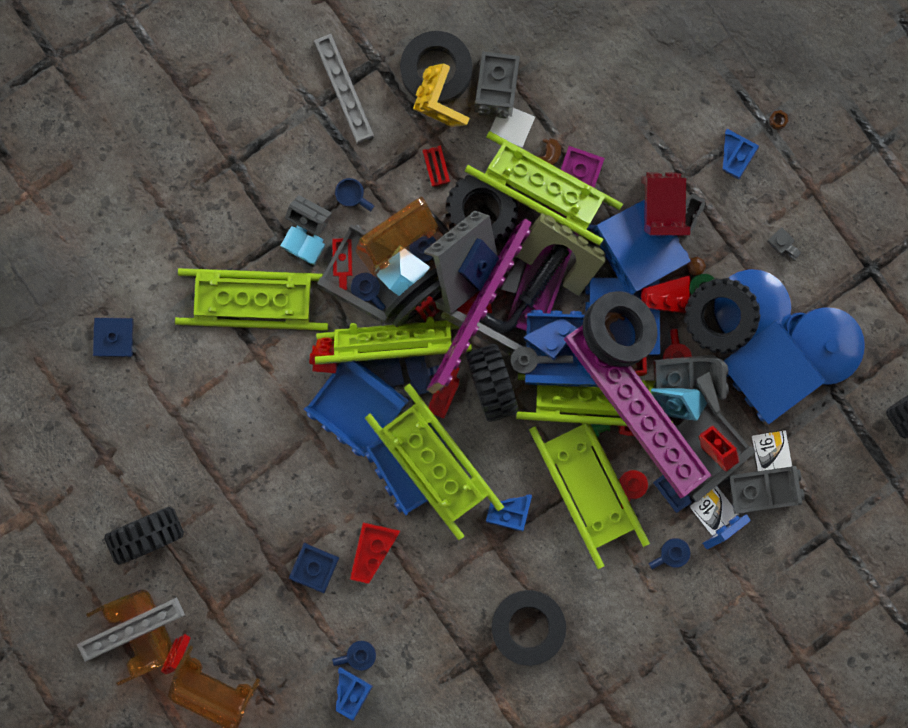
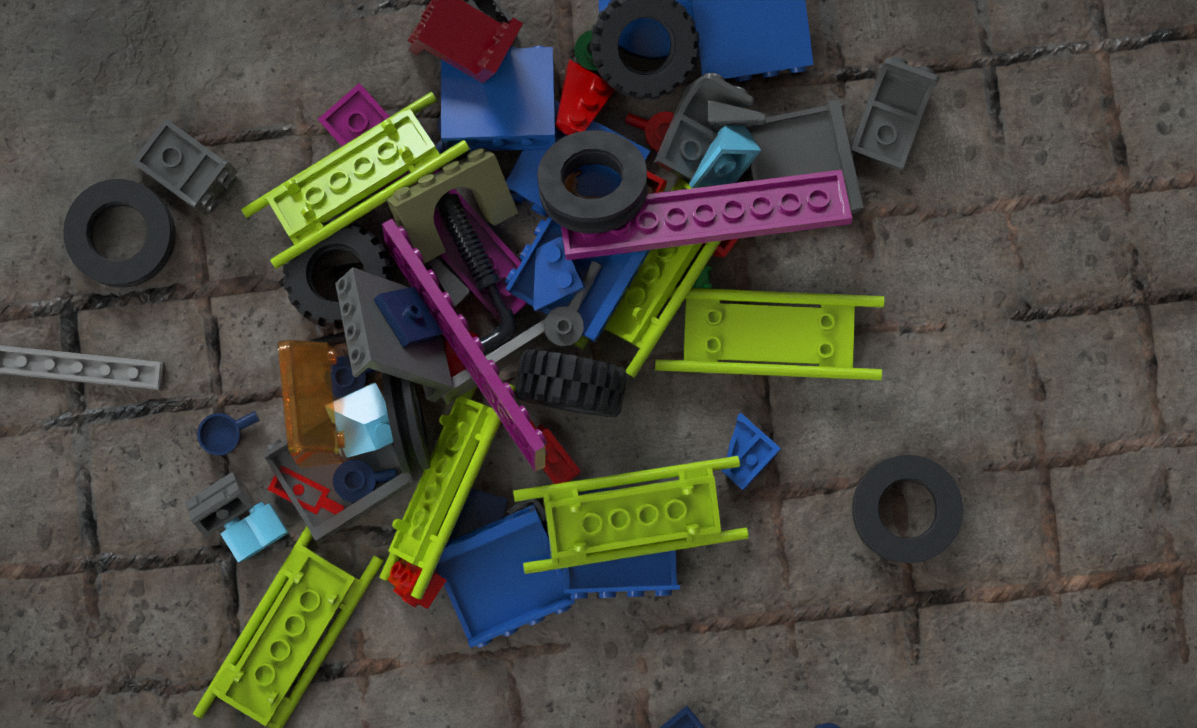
camera: 65 degrees left, 0 degrees up
red wing [350,522,401,584] -> none
dark blue plate [405,356,440,395] -> none
yellow bracket [413,63,470,127] -> none
red tile [415,296,440,322] -> none
red tile [422,145,450,187] -> none
white sticker [490,108,535,147] -> none
reddish brown piece [539,138,561,165] -> none
red piece [619,470,648,509] -> none
dark blue piece [648,538,690,570] -> none
dark blue plate [653,475,693,513] -> none
reddish brown tile [686,257,706,276] -> none
sticker [690,486,739,535] -> none
red brick [698,426,739,471] -> none
blue wing [702,514,751,549] -> none
sticker [752,431,792,471] -> none

